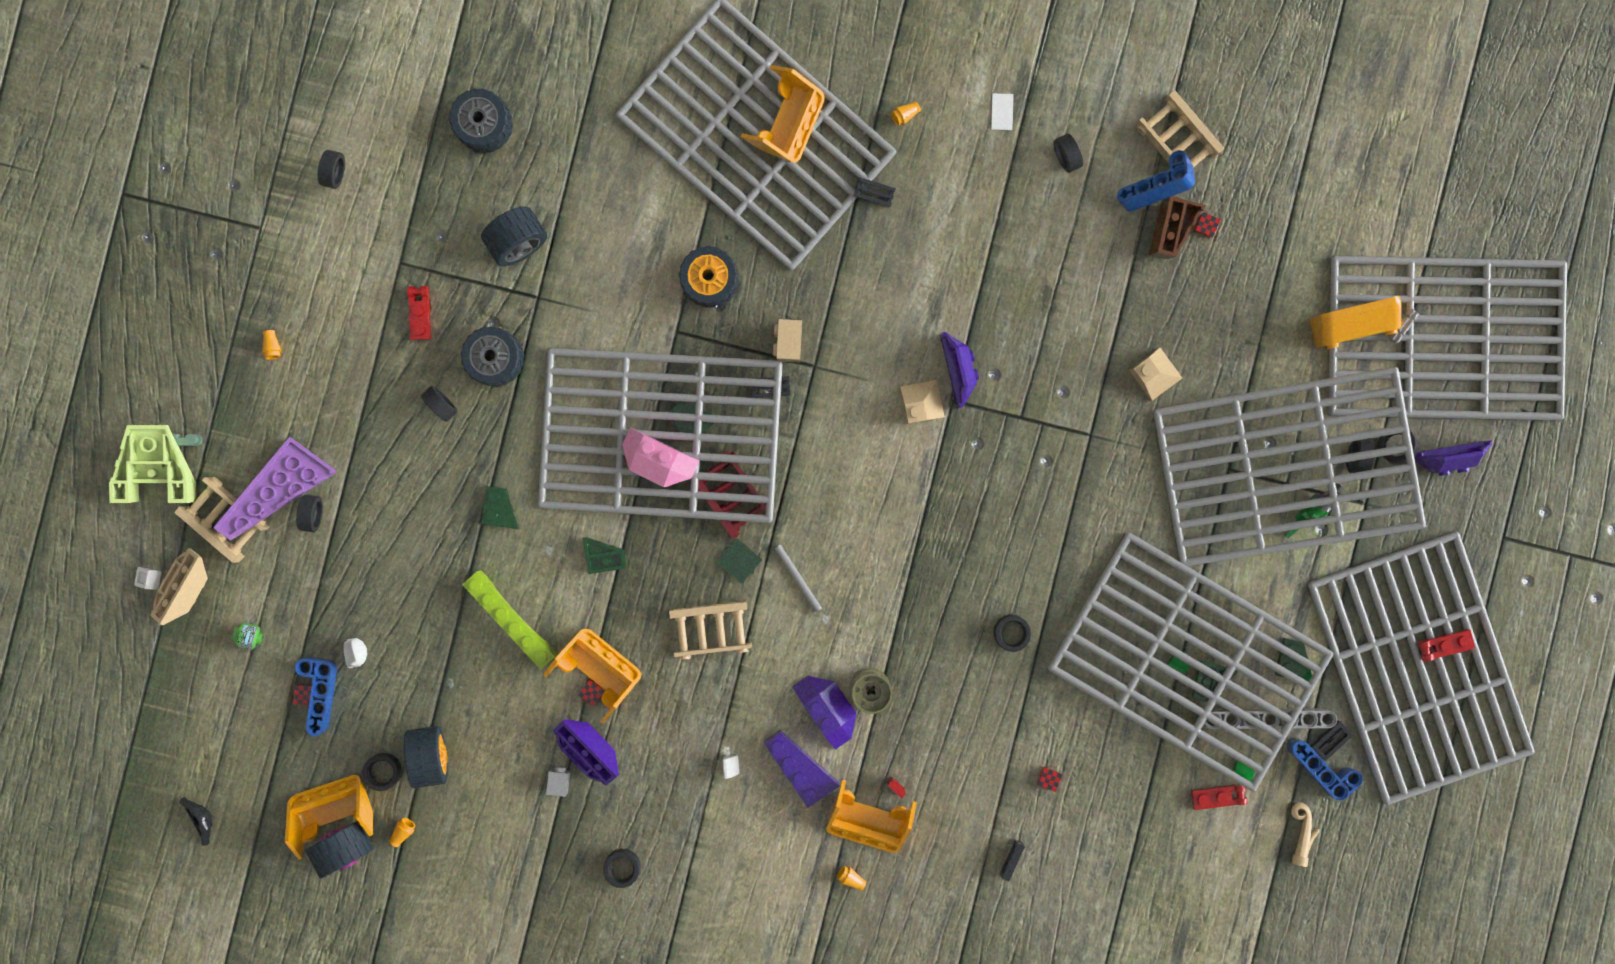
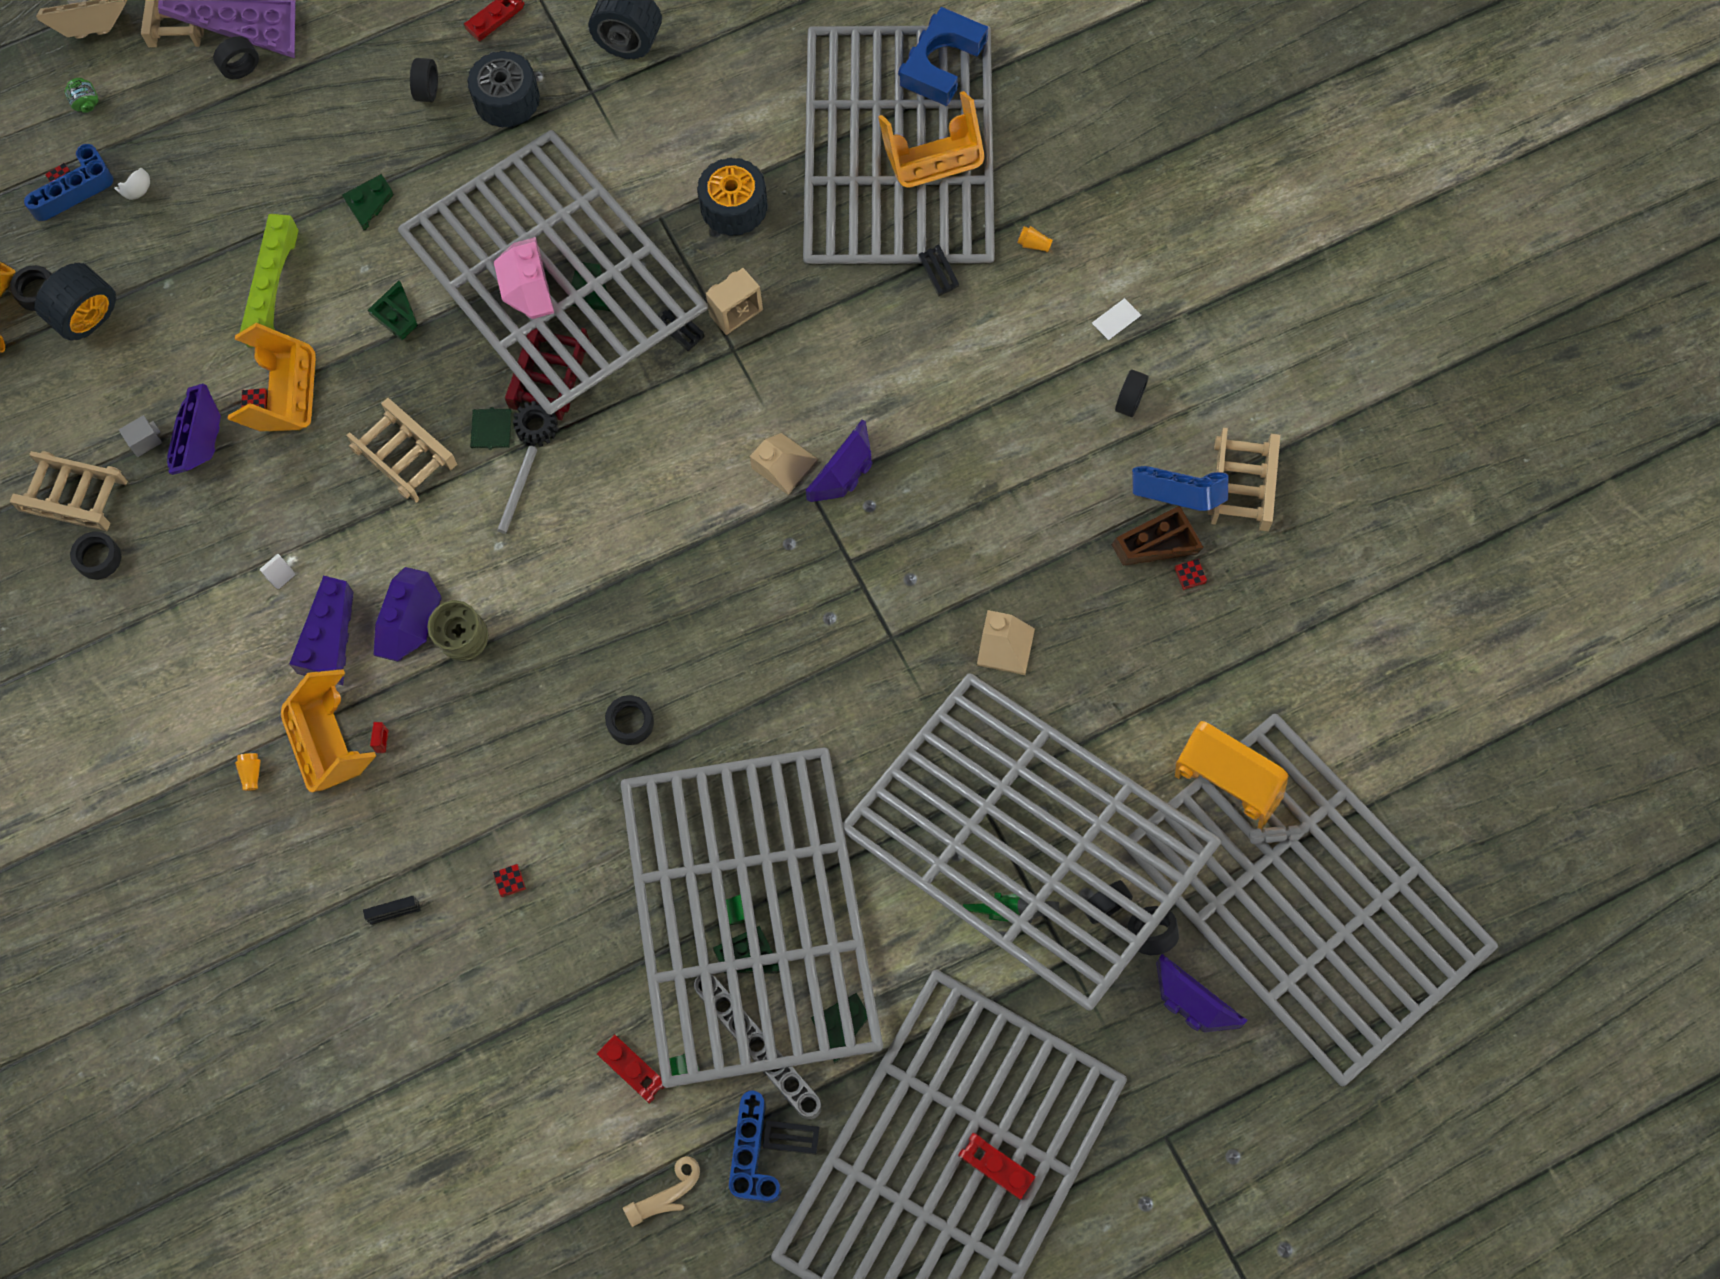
camera: 50 degrees right, 20 degrees down
none -> tan fence [10,451,128,531]
none -> black tyre [513,401,558,447]
none -> blue arch [898,7,988,106]

